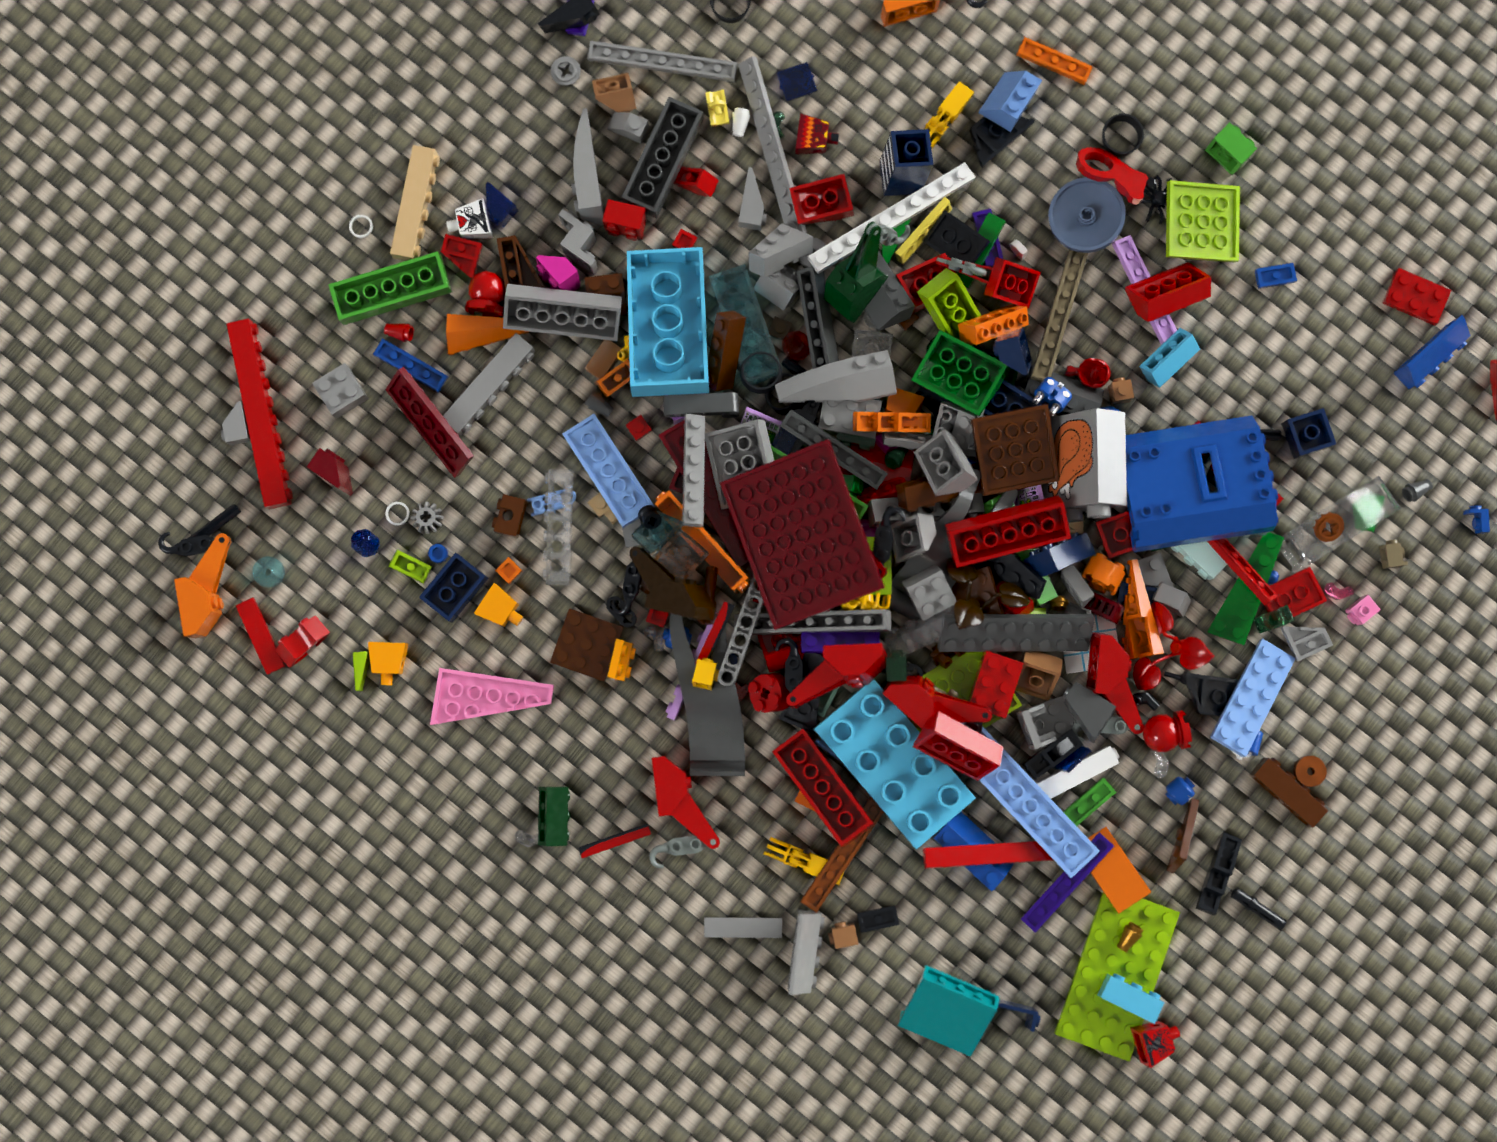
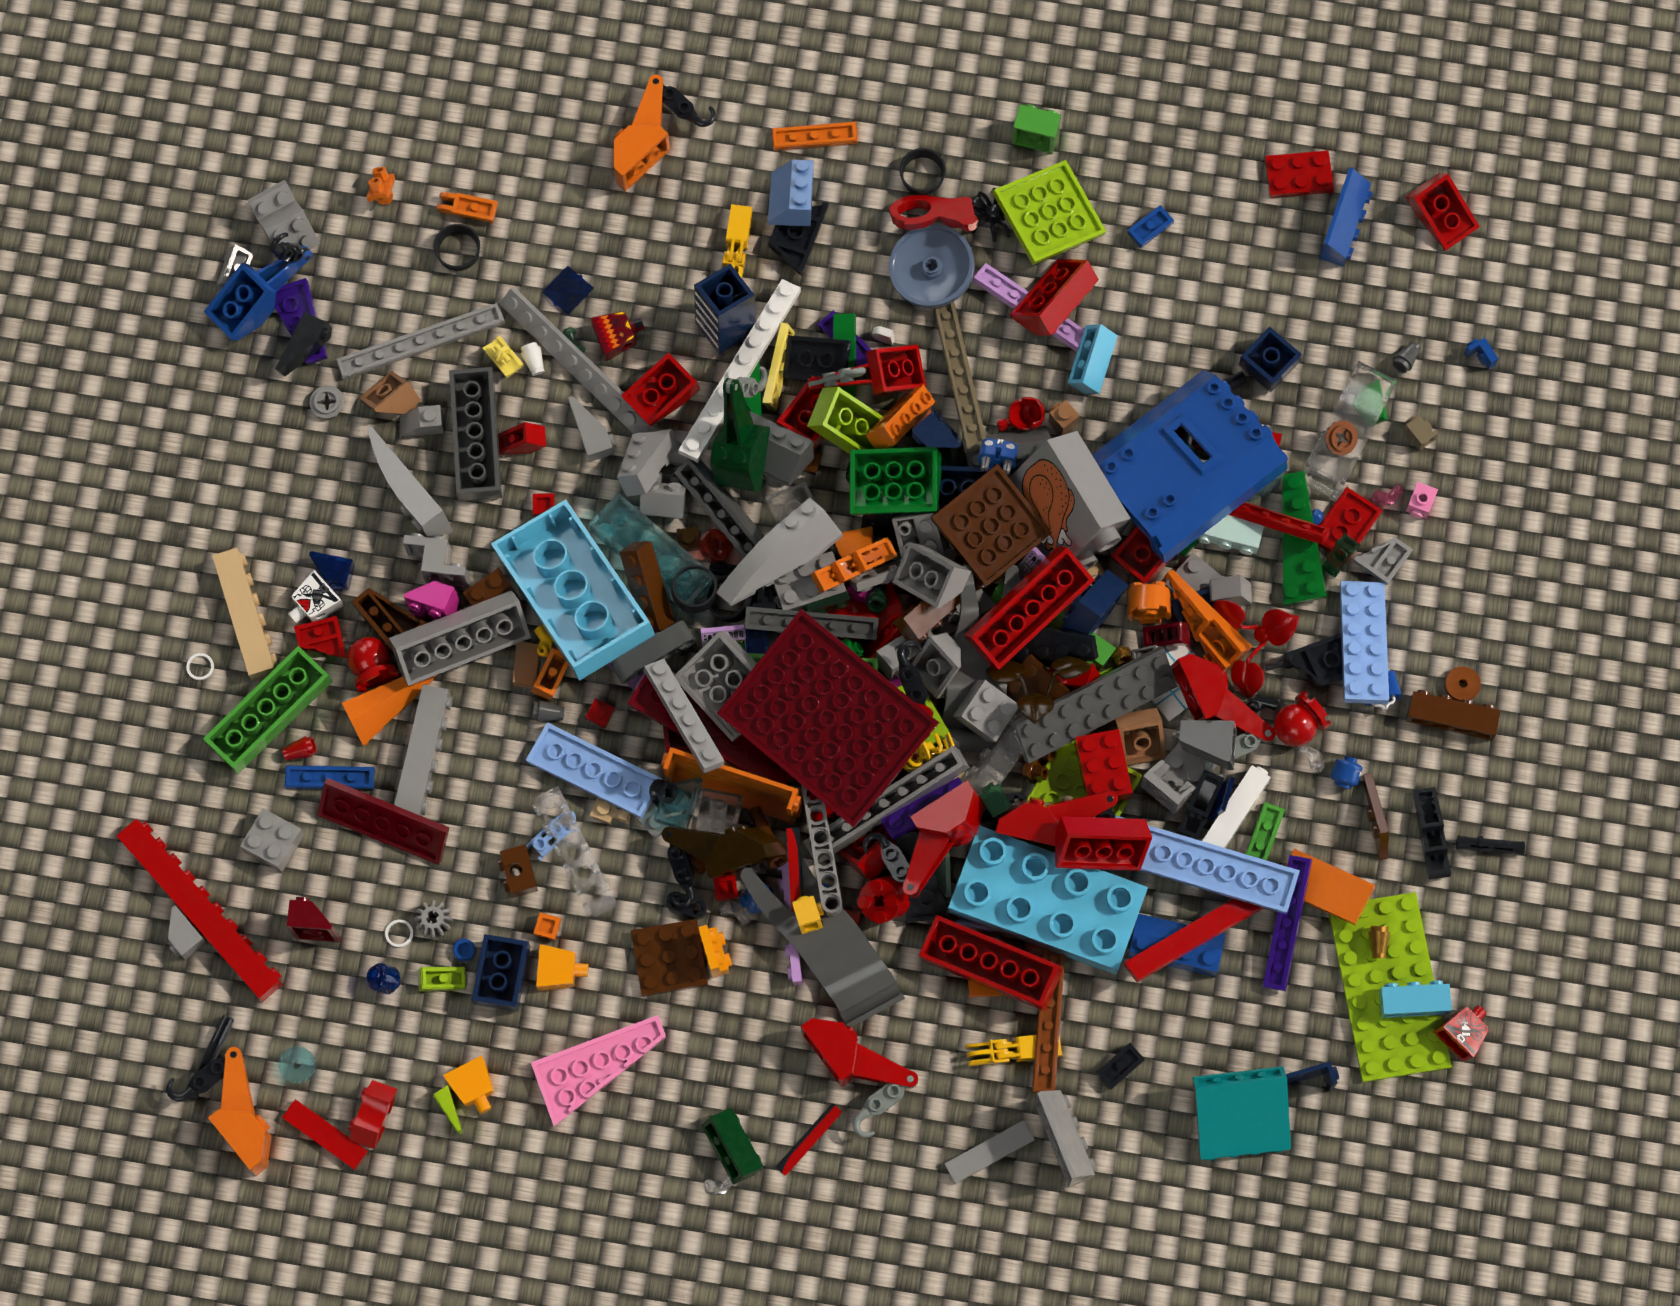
camera: 30 degrees left, 10 degrees down
red brick [603,199,647,241] -> none
medium nougat brick [828,922,859,949] -> none
light grey slope [1060,565,1094,608] -> none

